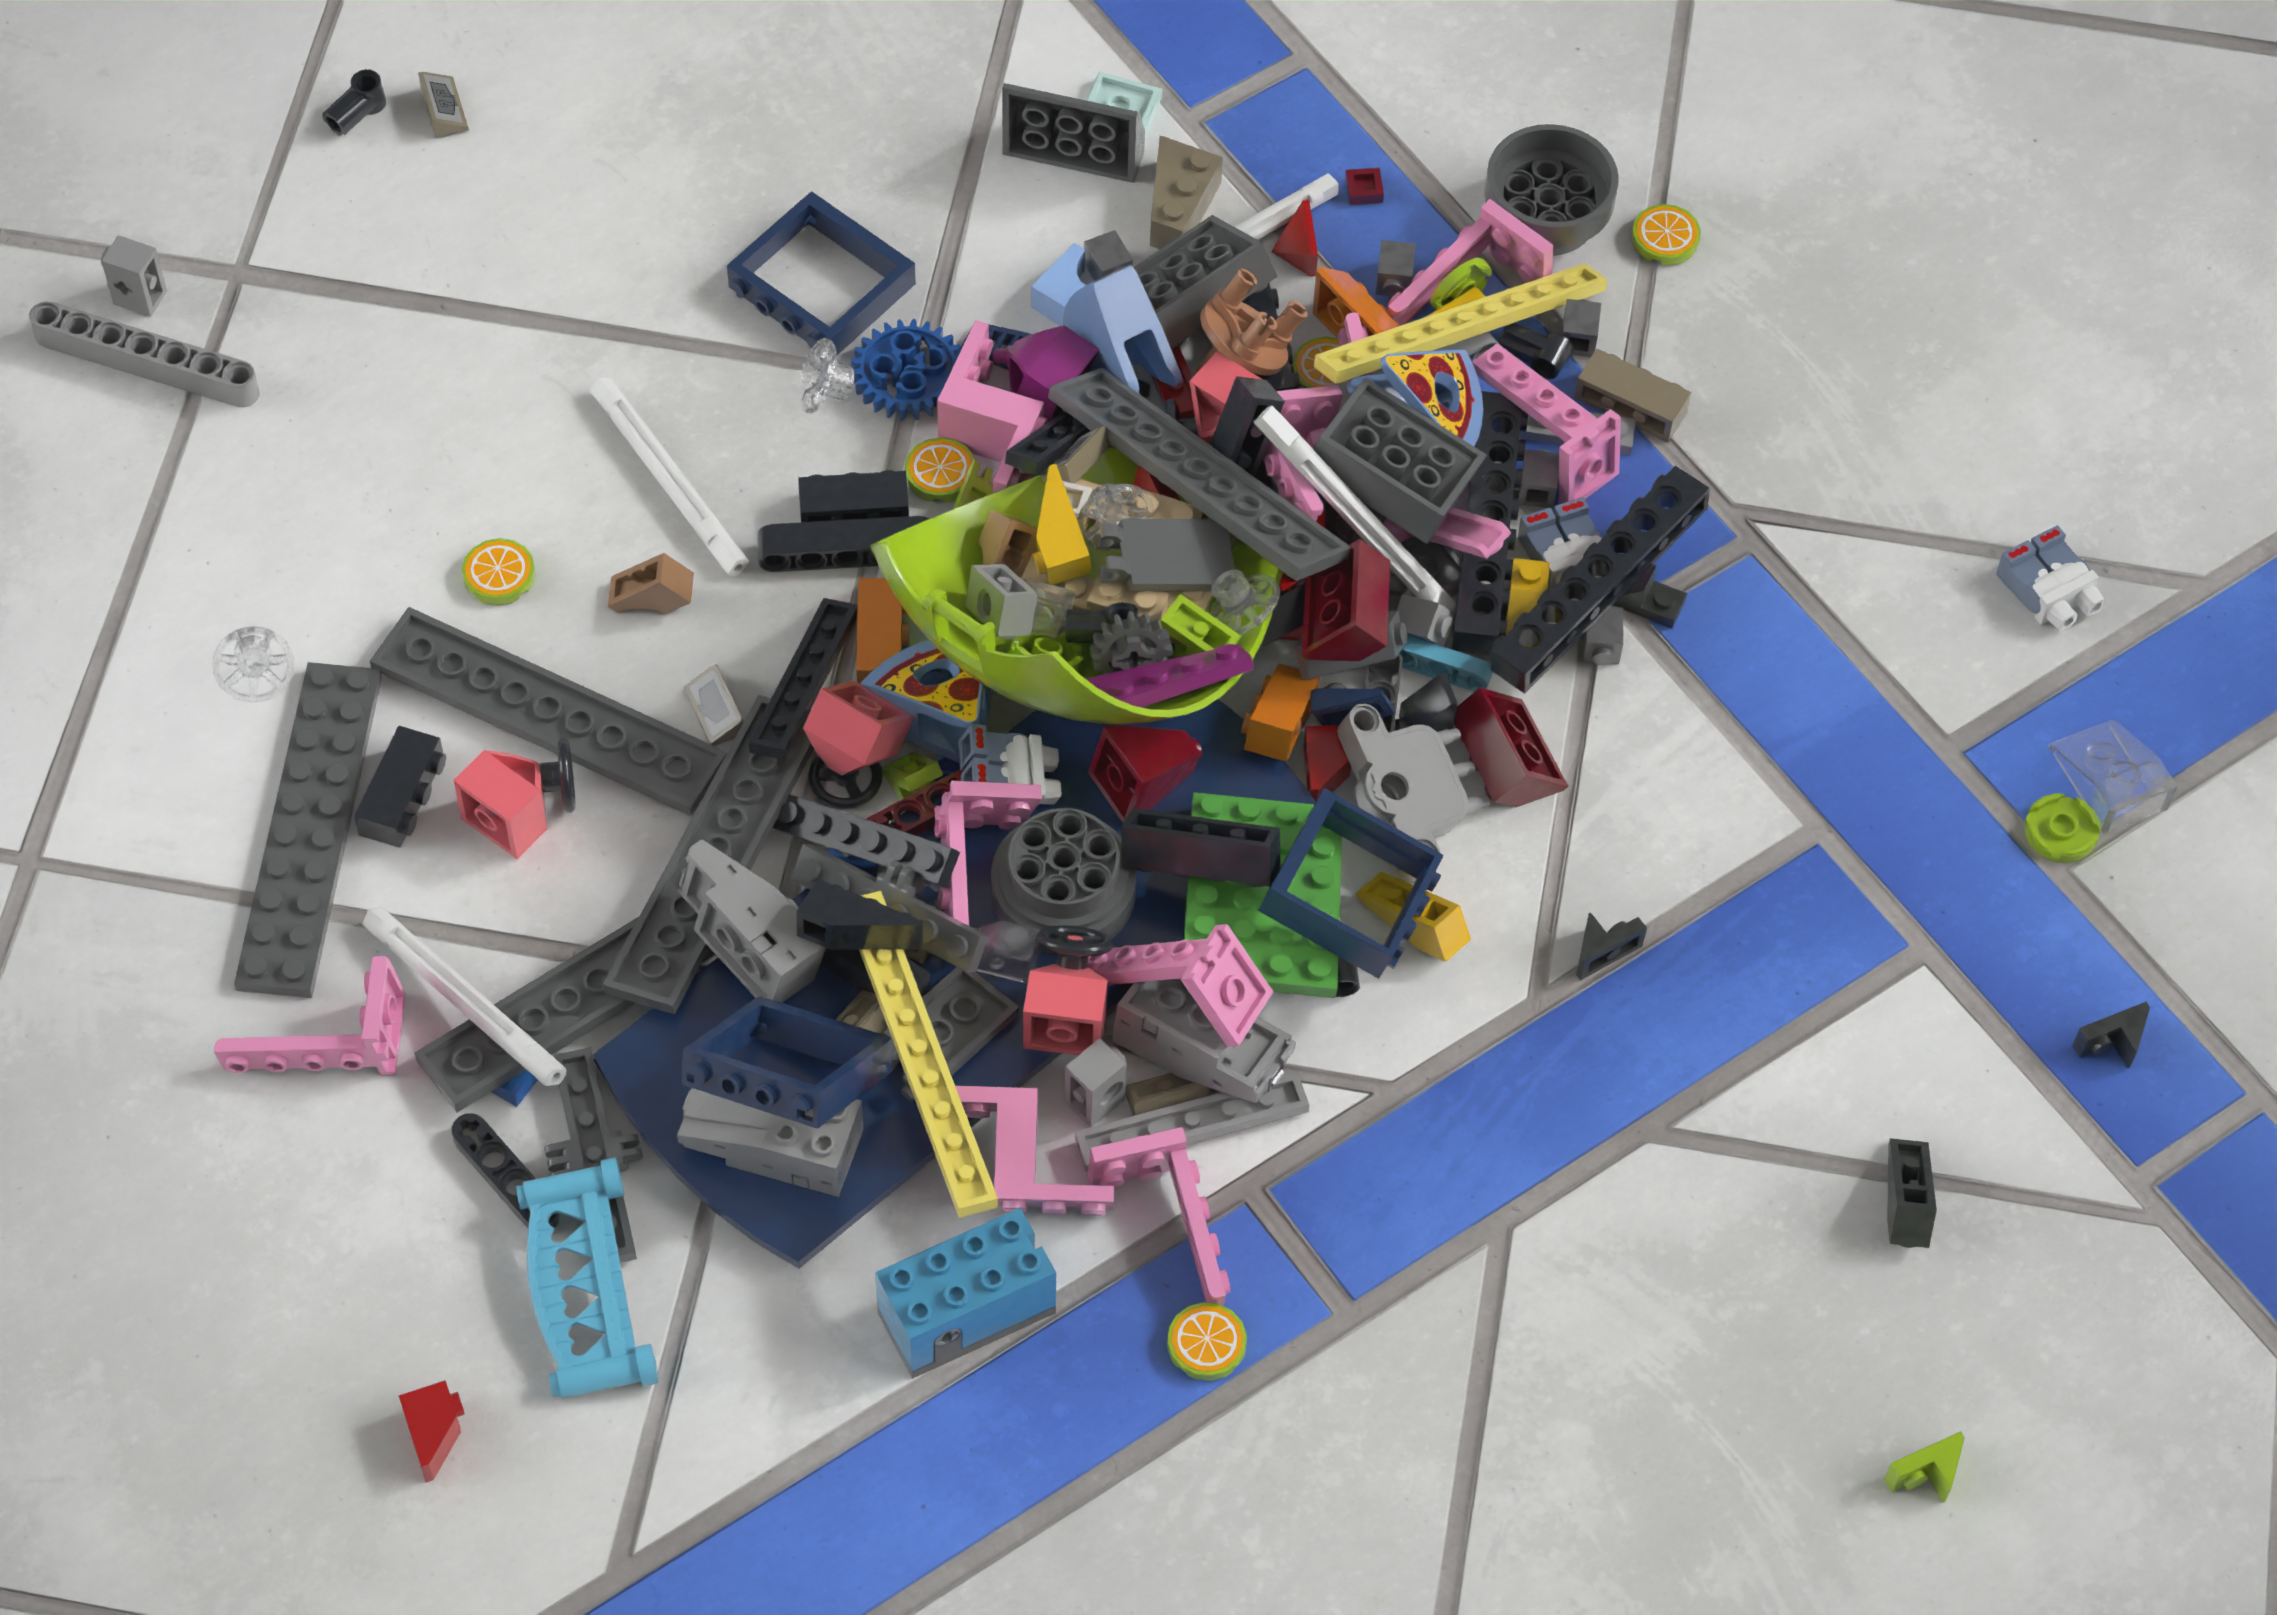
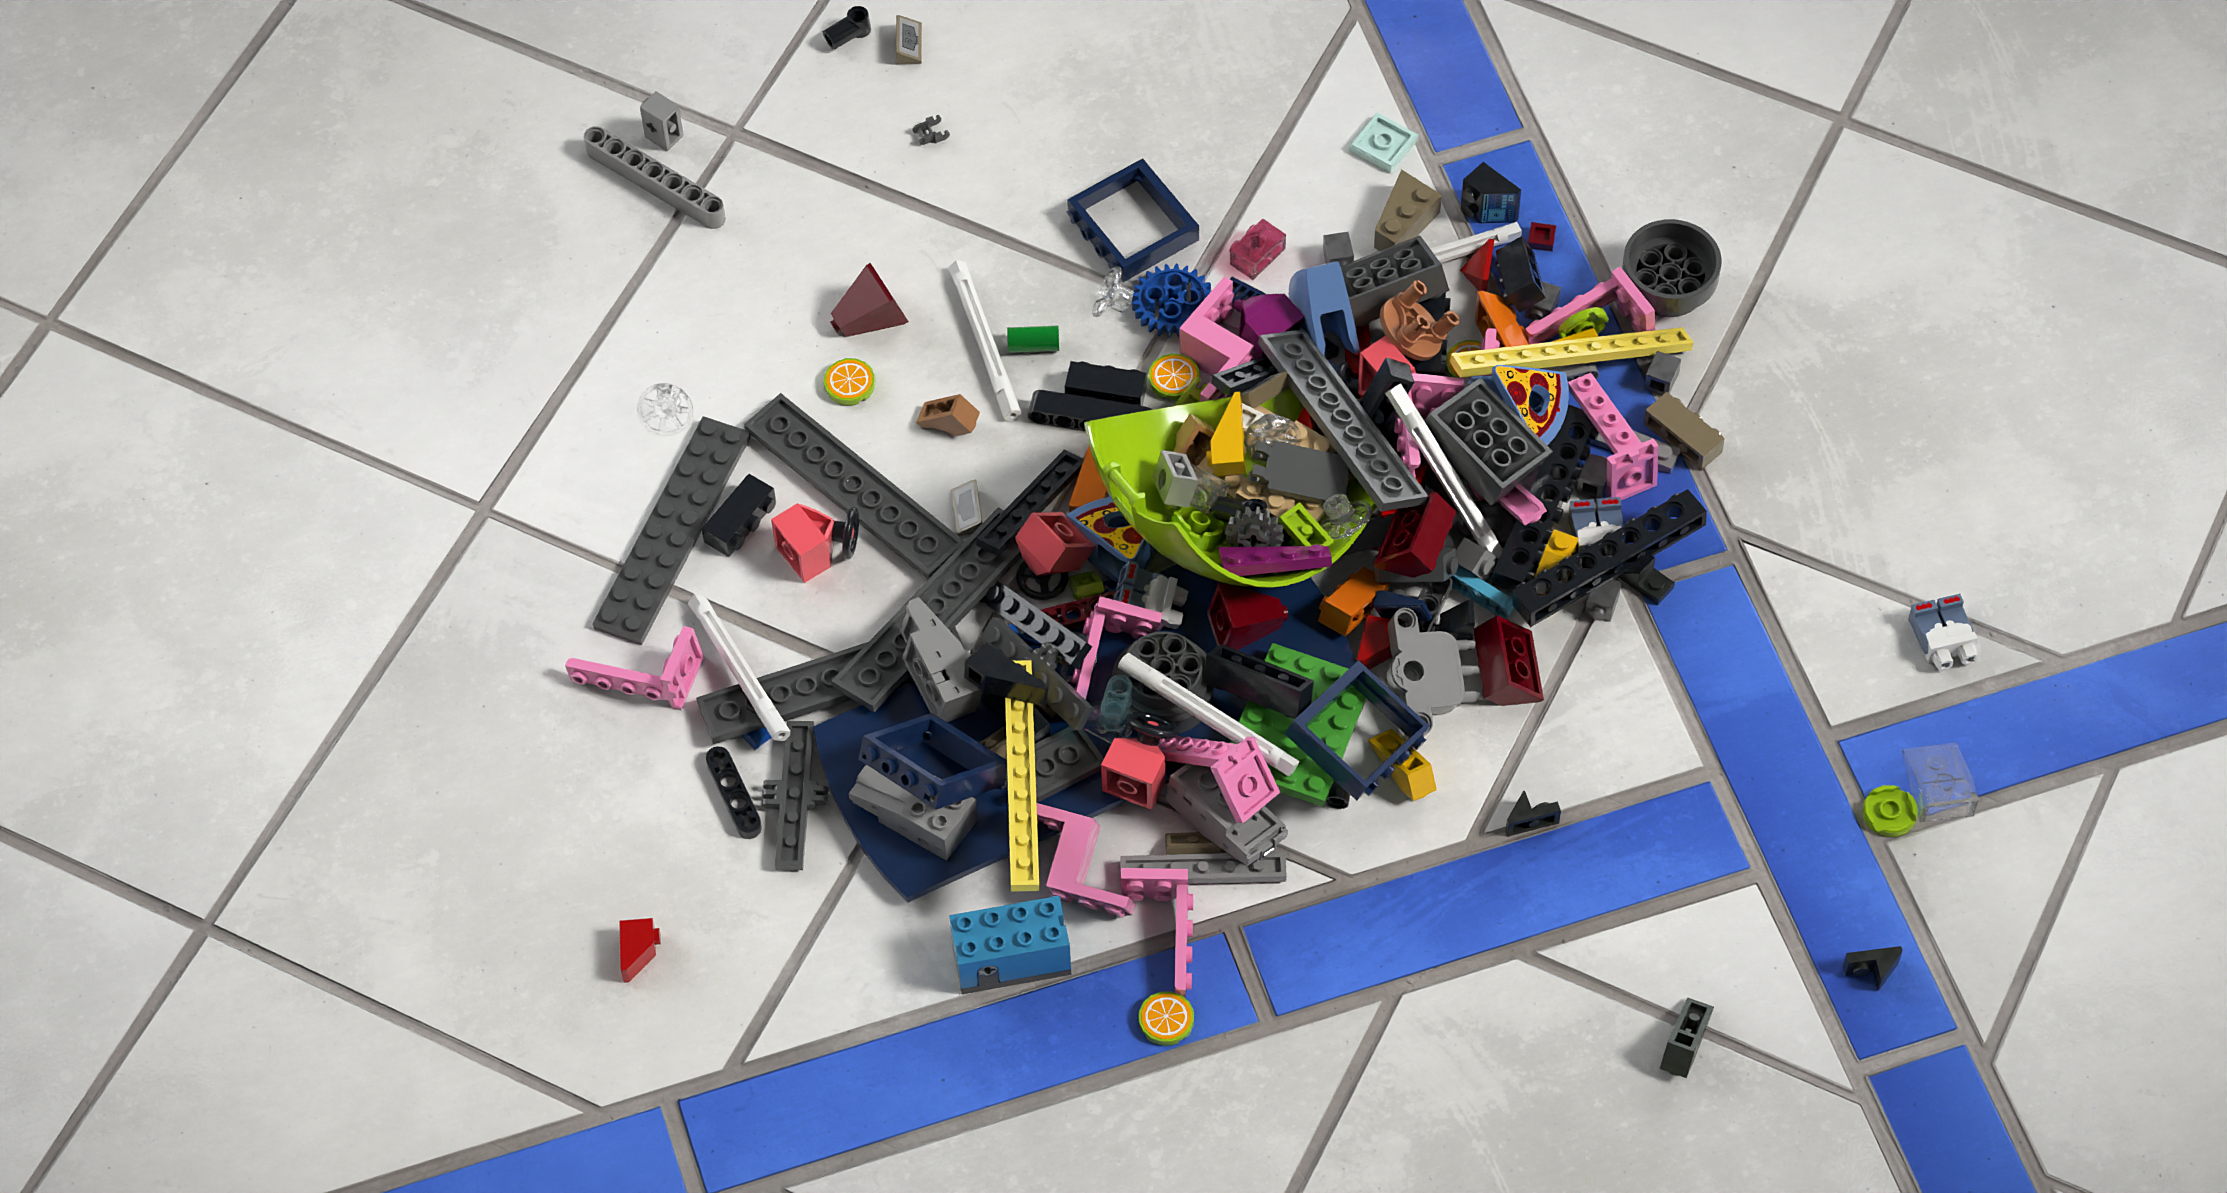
camera: 20 degrees right, 0 degrees up
medium azure piece [516,1157,659,1399] -> none
dark grey slope [1002,83,1145,183] -> none
light blue arch [1031,243,1086,326] -> none
light grey brick [1065,1038,1127,1127] -> none
black piece [1498,323,1573,379] -> none
tile [1631,204,1701,266] -> none
none -> dark red slope [830,263,909,337]
none -> dark grey piece [912,115,950,145]
none -> green pin [1007,325,1059,353]
none -> clear light blue beam [1101,675,1132,733]
none -> white piece [1118,653,1300,776]
none -> clear pink brick [1229,218,1286,280]
none -> black slope [1461,162,1521,223]
none -> black brick [1495,236,1546,313]

